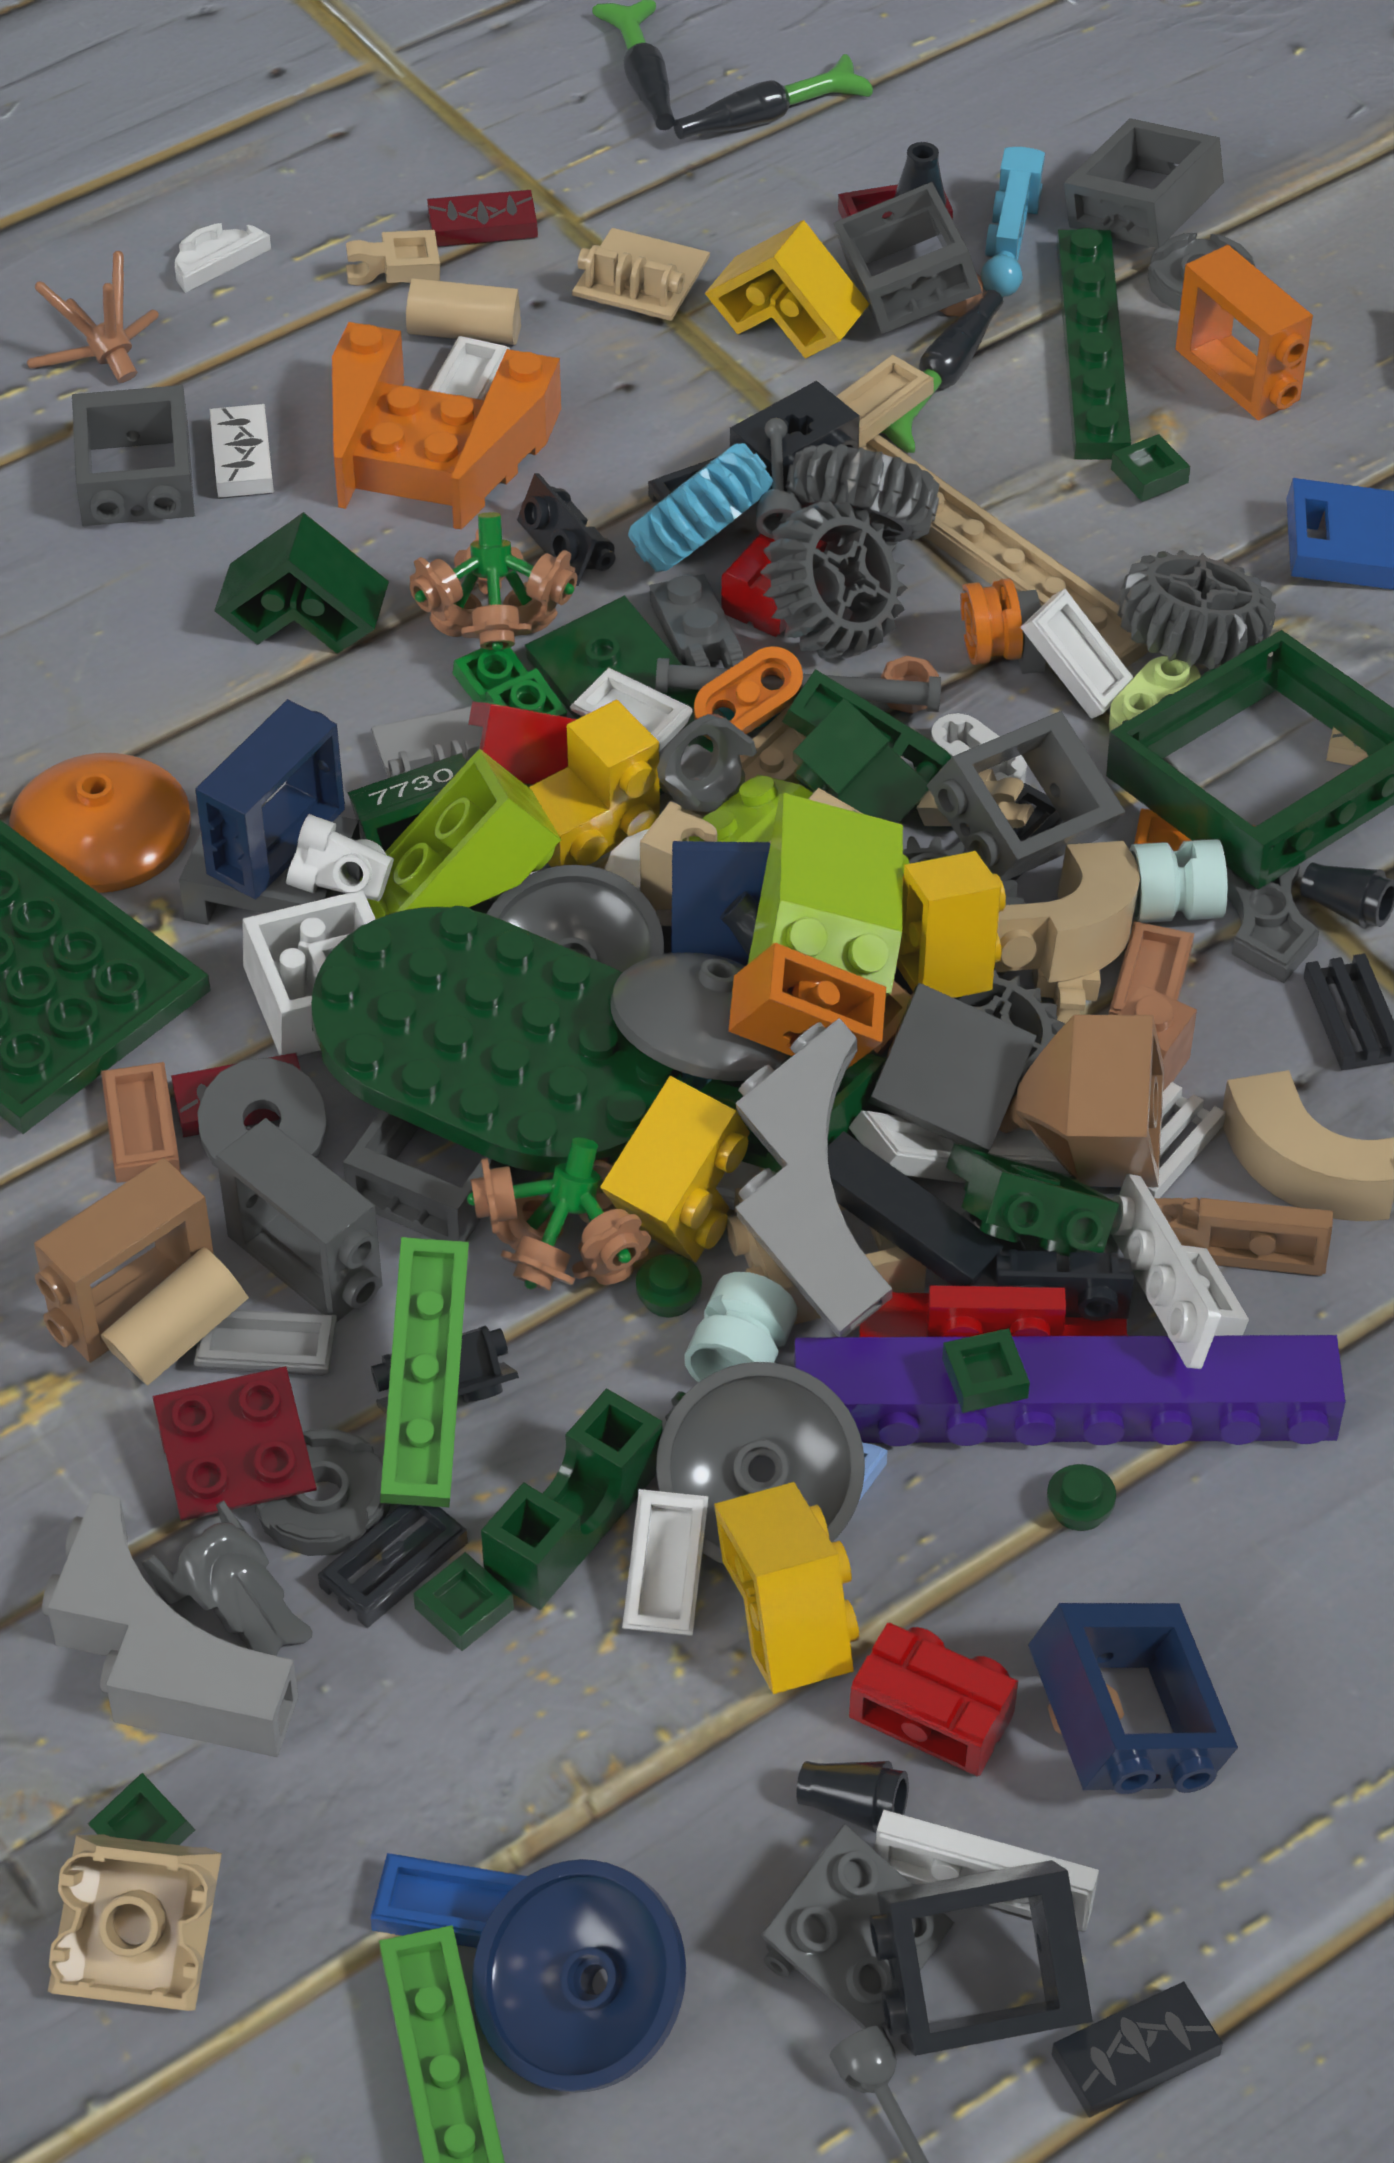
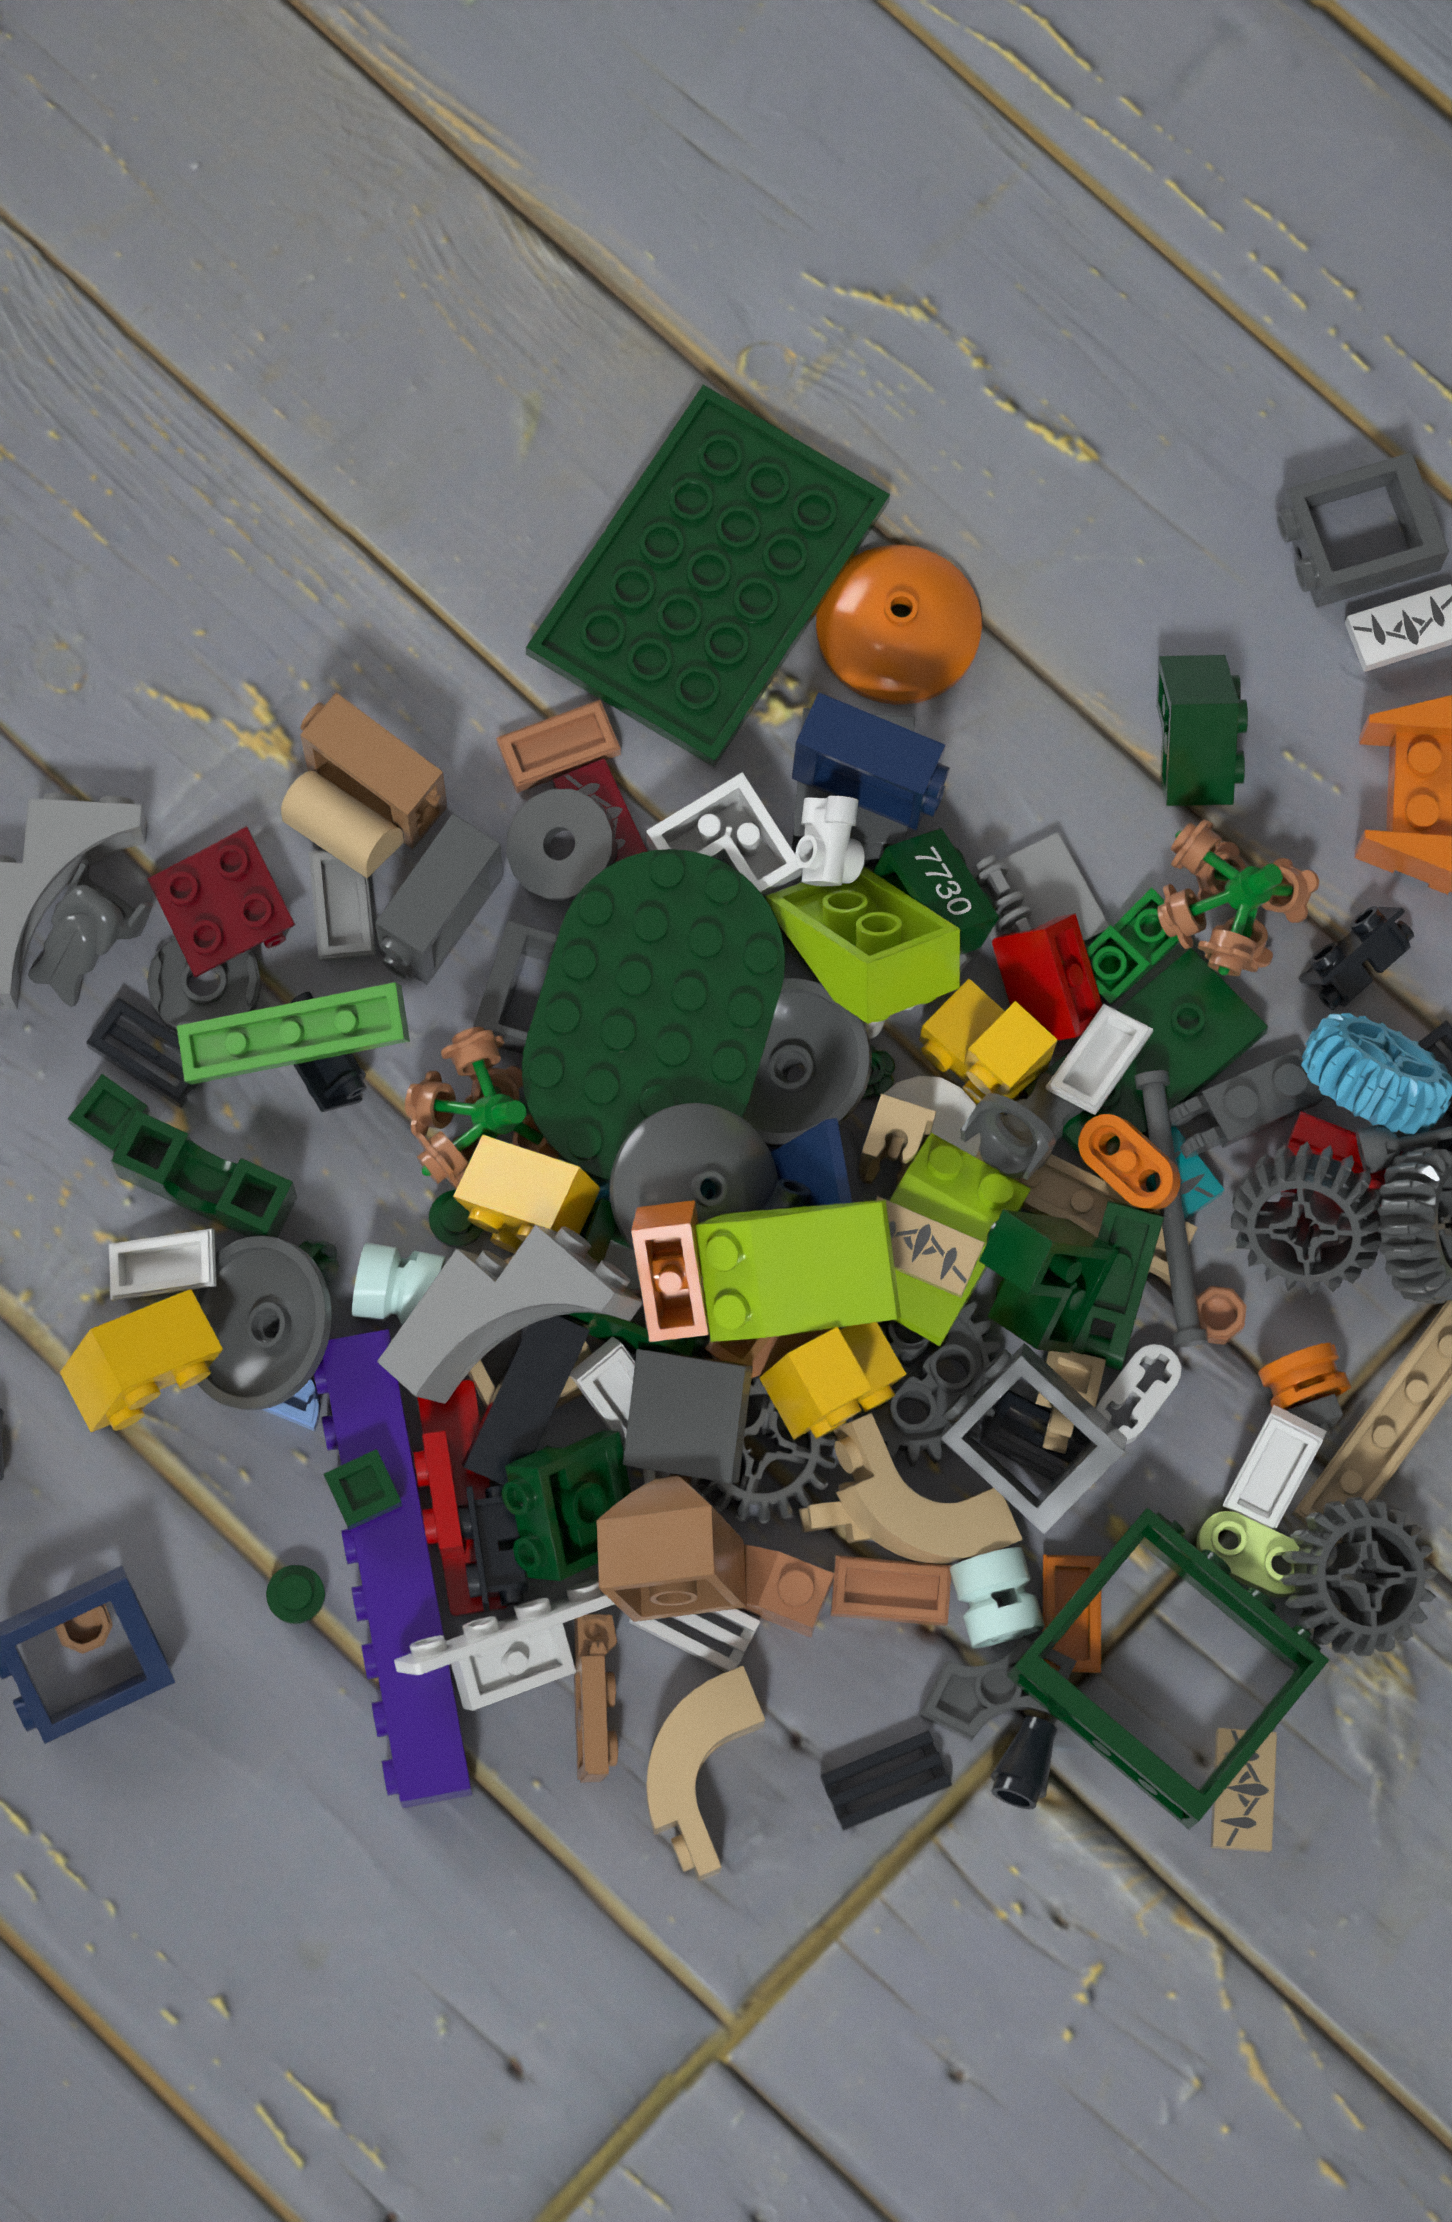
camera: 75 degrees right, 25 degrees up
red brick [849,1622,1018,1777] -> none

